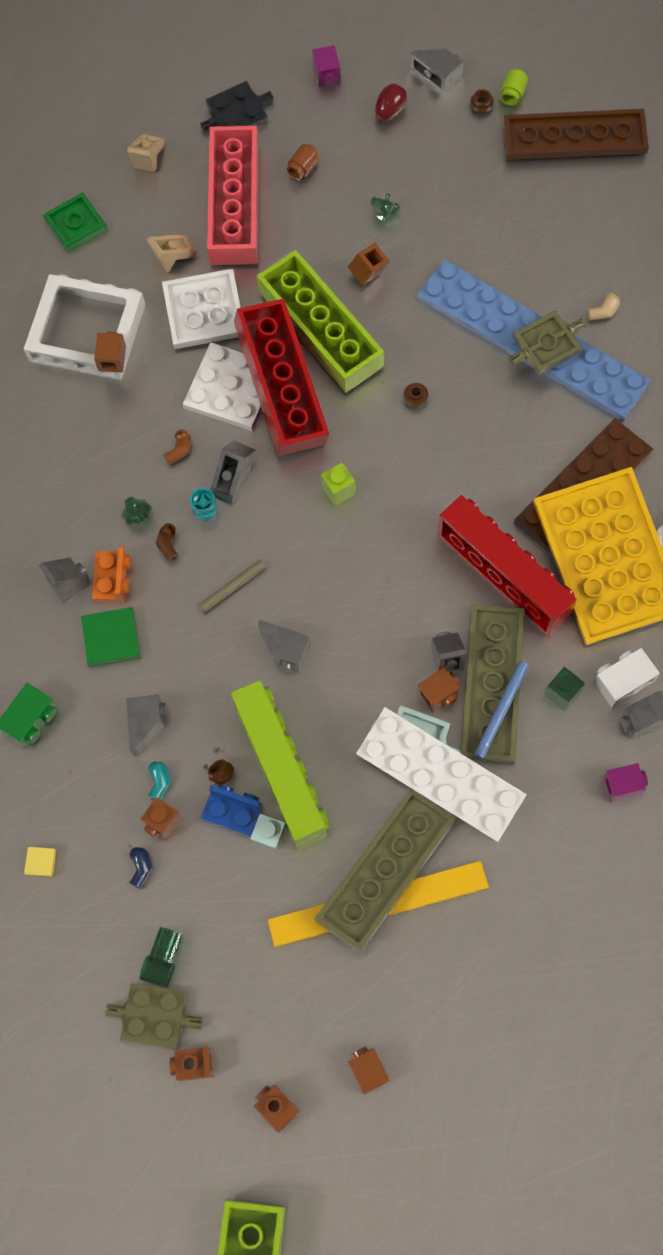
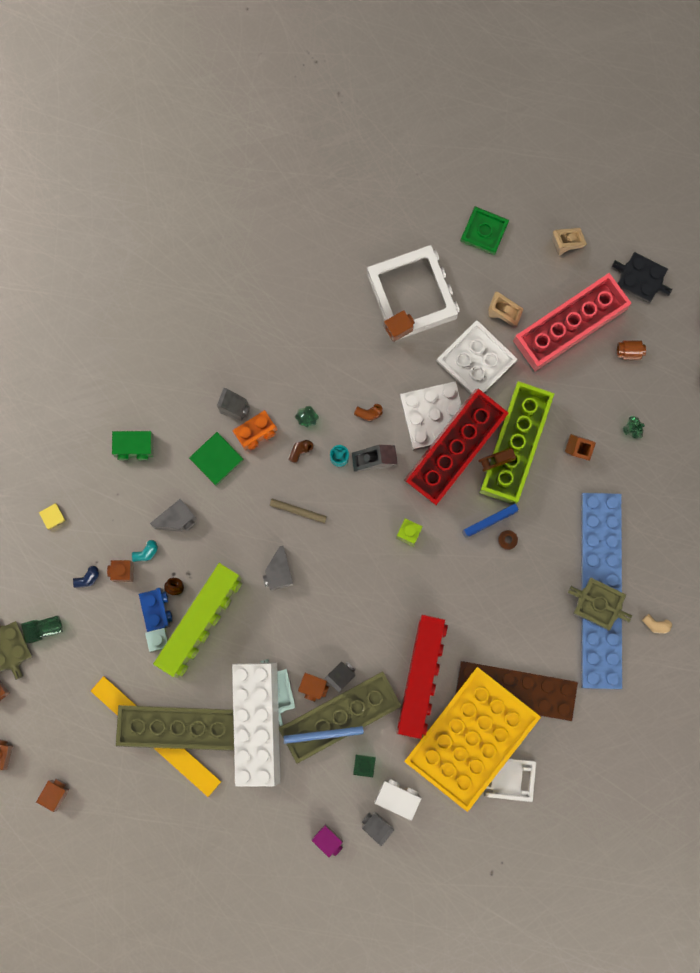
camera: 50 degrees right, 10 degrees up
none -> blue tile [462,503,519,538]
none -> reddish brown bar [478,447,516,472]

